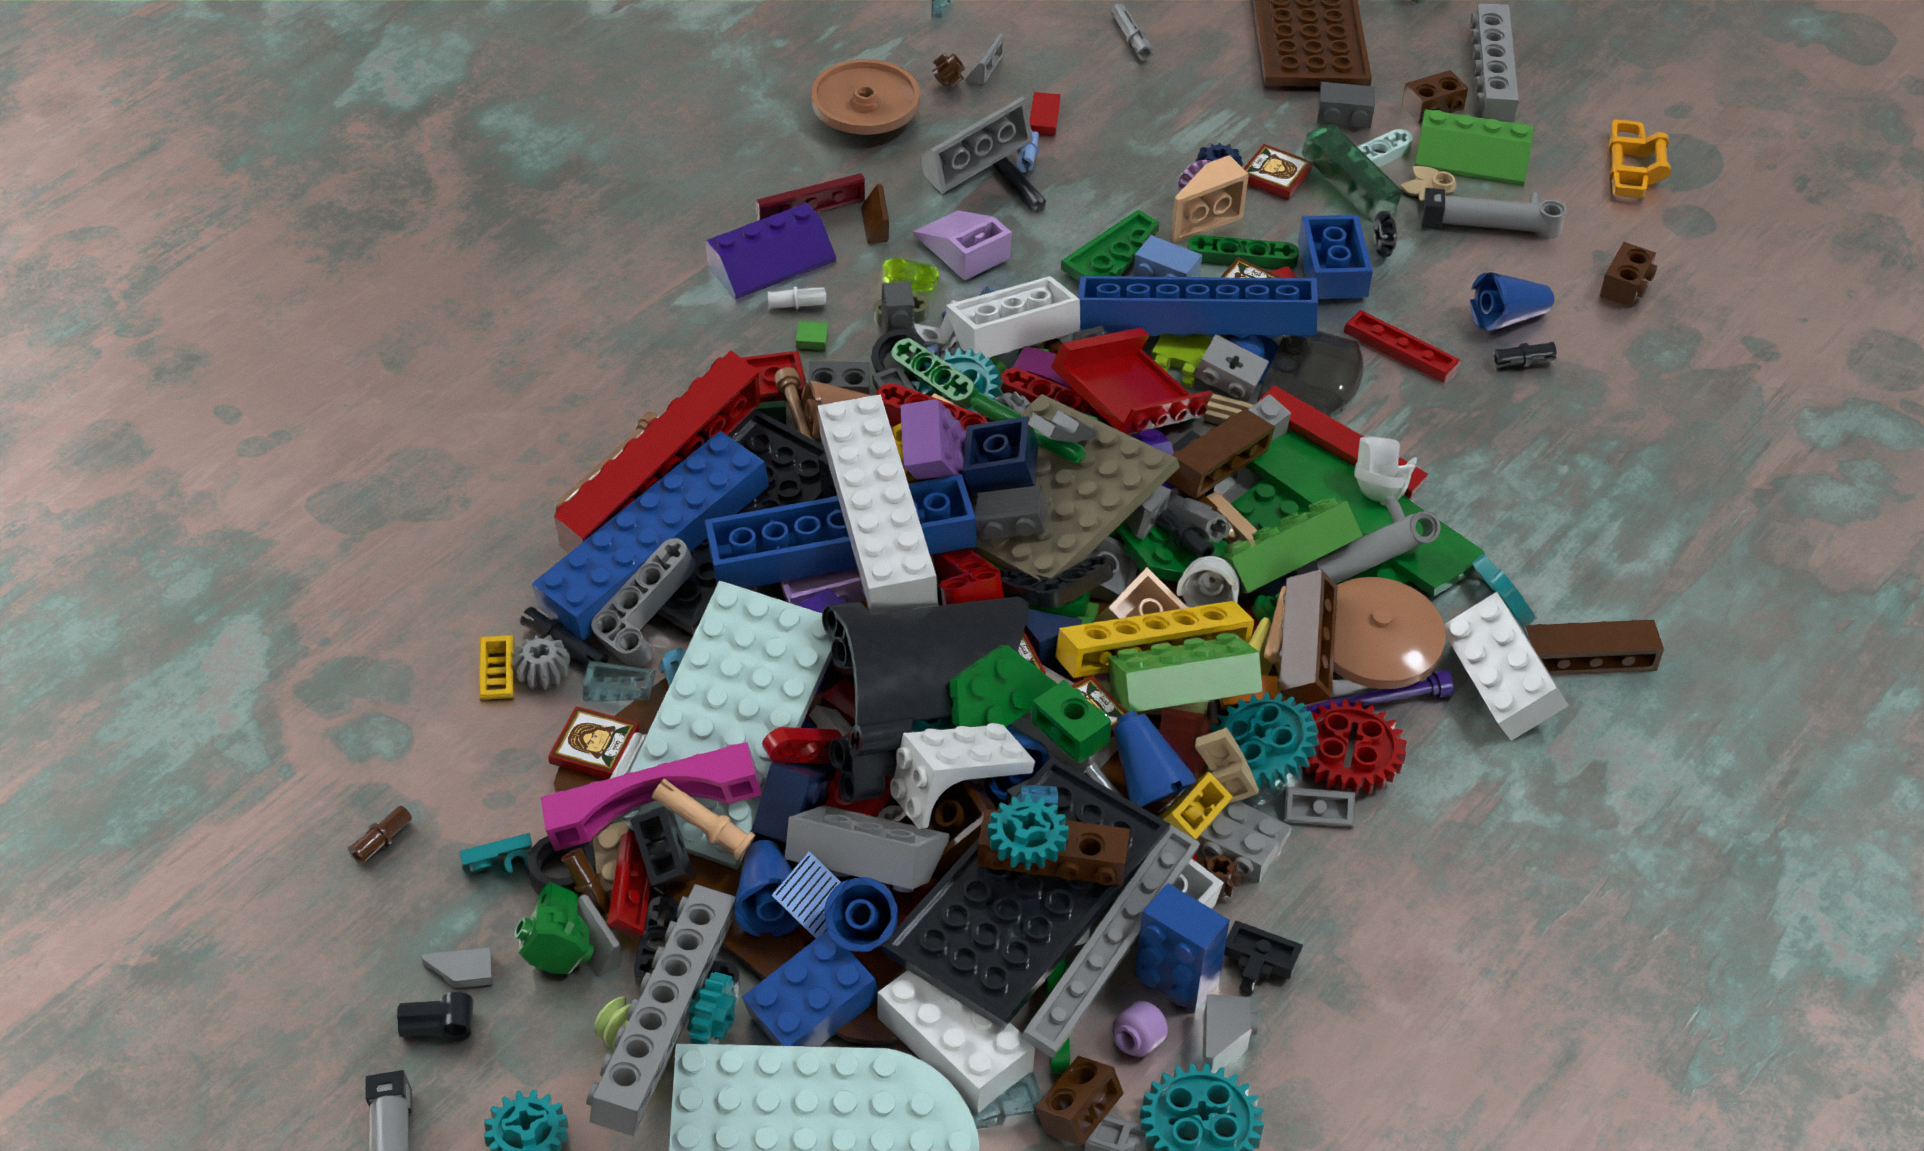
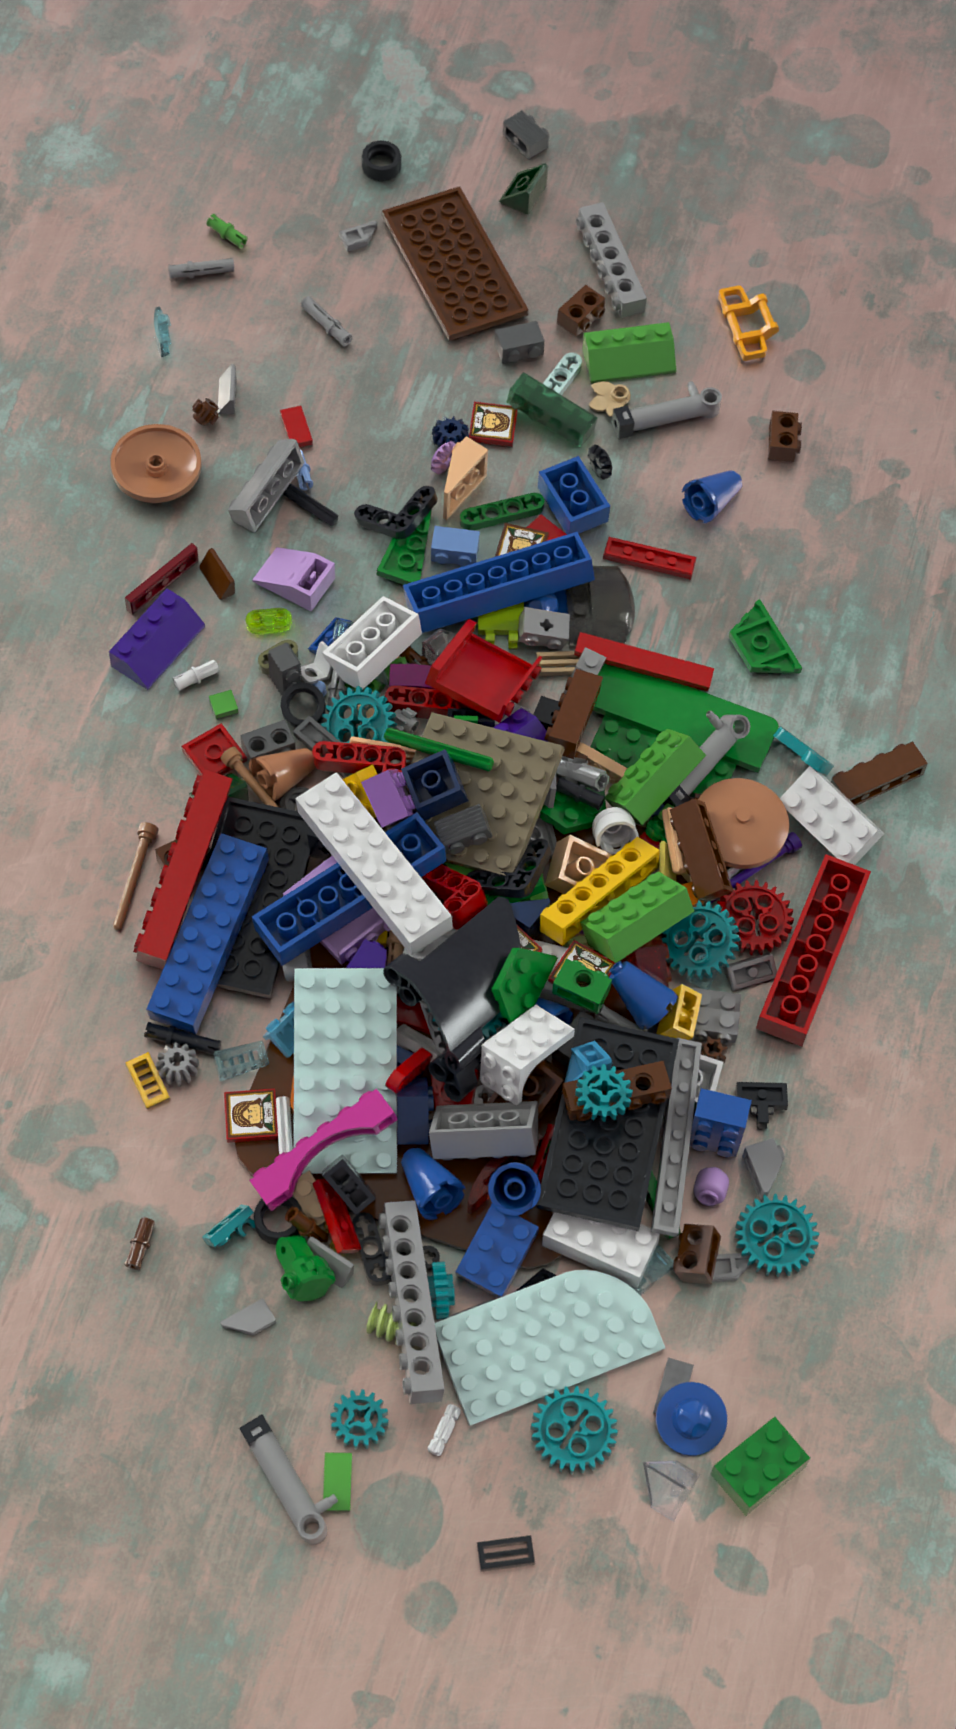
camera: 25 degrees left, 15 degrees up
black piece [397,992,474,1042] -> none
light grey beam [591,538,696,668] -> none
light nougat pin [651,778,756,862] -> none
light blue sticker [772,852,841,939] -> none
green beam [891,338,979,409] -> none
dark grey slope [1028,410,1097,442] -> none
tan slope [1195,728,1259,804] -> none
white helmet [1354,436,1417,506] -> none
black pin [1493,342,1557,368] -> none
none -> black beam [354,486,438,539]
none -> green wing [729,599,802,674]
none -> red brick [756,854,871,1047]

